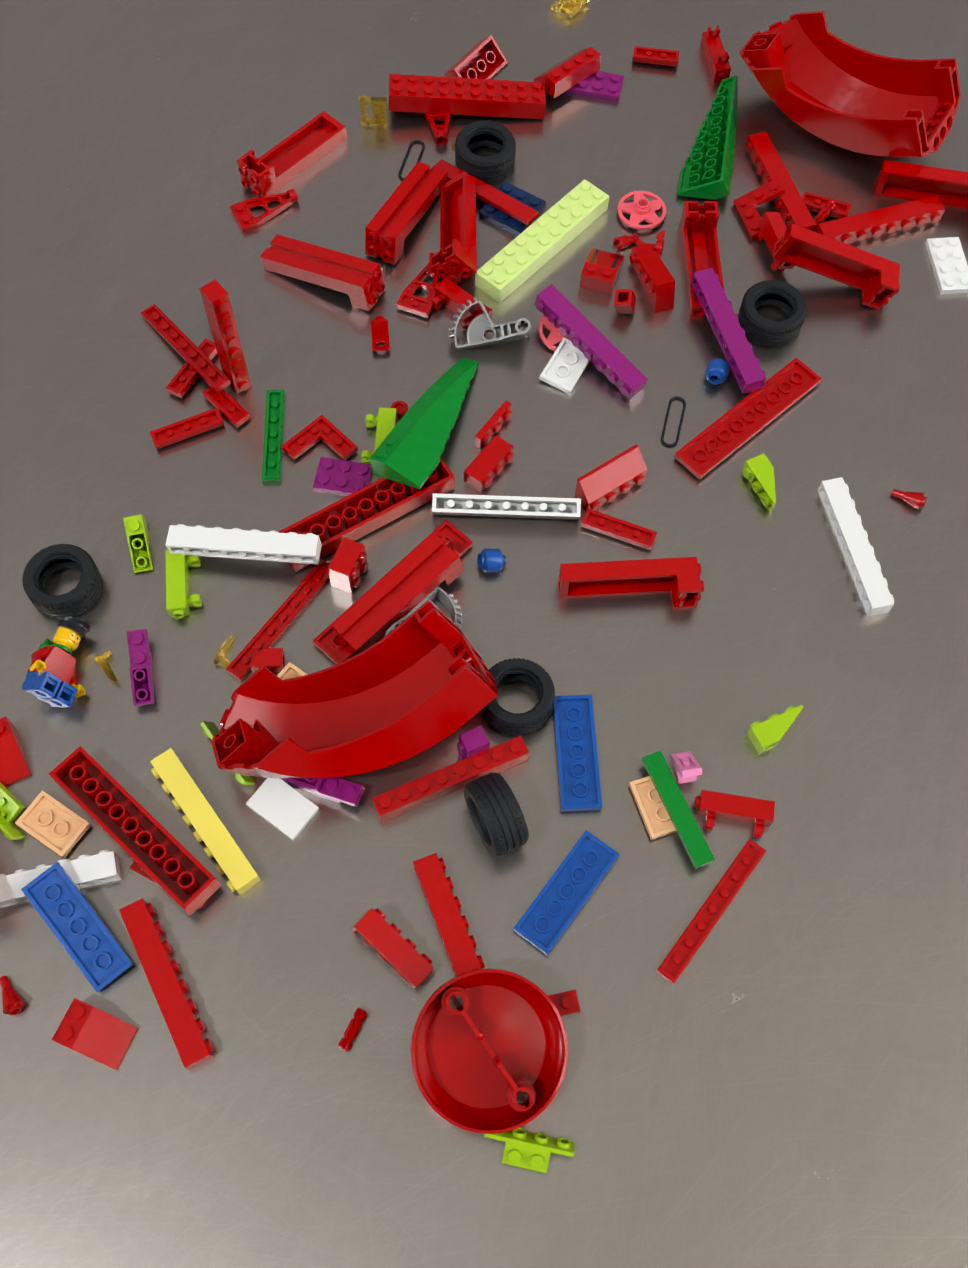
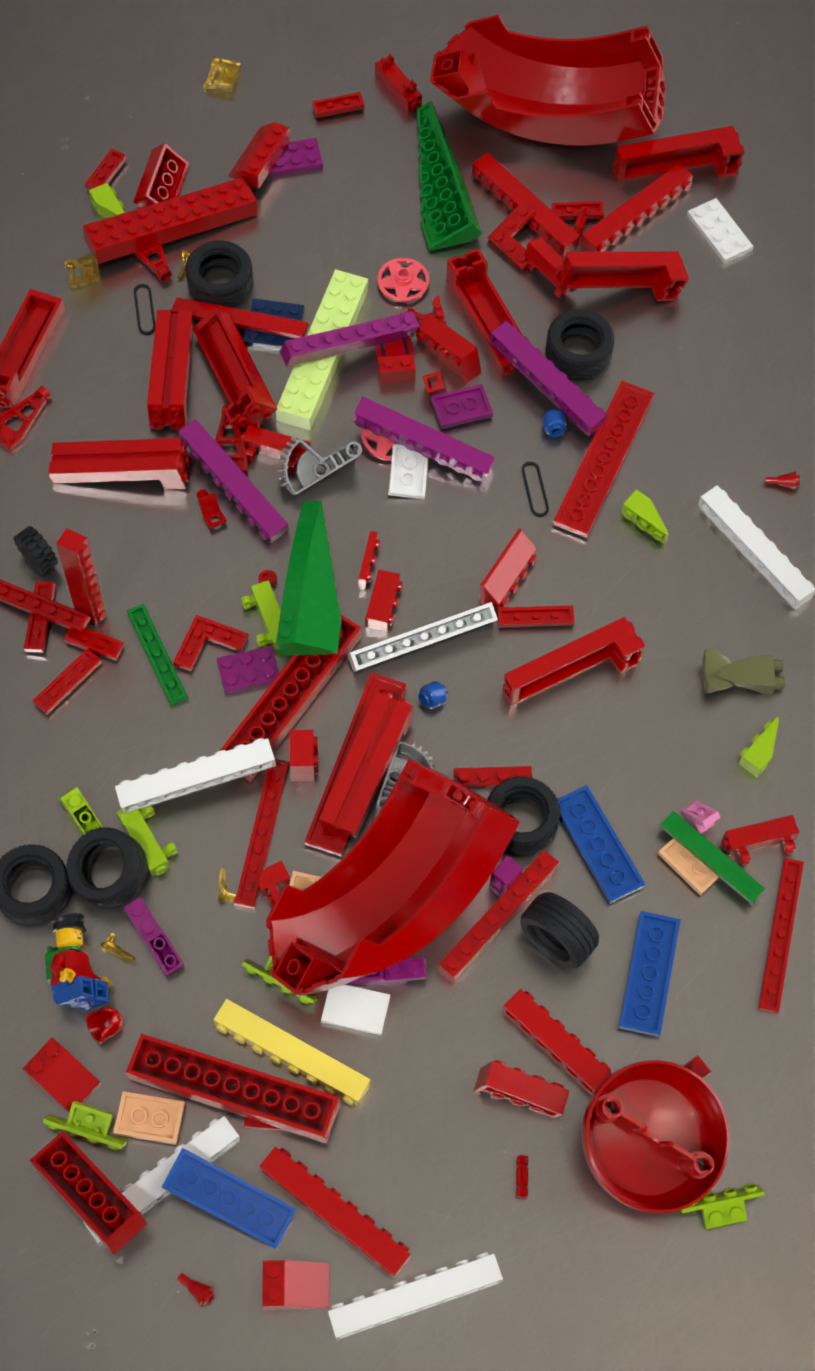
camera: 25 degrees left, 0 degrees up
none -> black tyre [66,827,148,907]
none -> red plate [85,149,127,190]
none -> red hair [86,1007,123,1044]
none -> lime slope [89,183,125,218]
none -> magenta brick [178,419,289,544]
none -> magenta brick [280,311,420,367]
none -> white brick [328,1252,503,1340]
none -> magenta plate [431,384,493,429]
none -> red plate [453,766,532,789]
none -> olive hips [702,649,786,694]

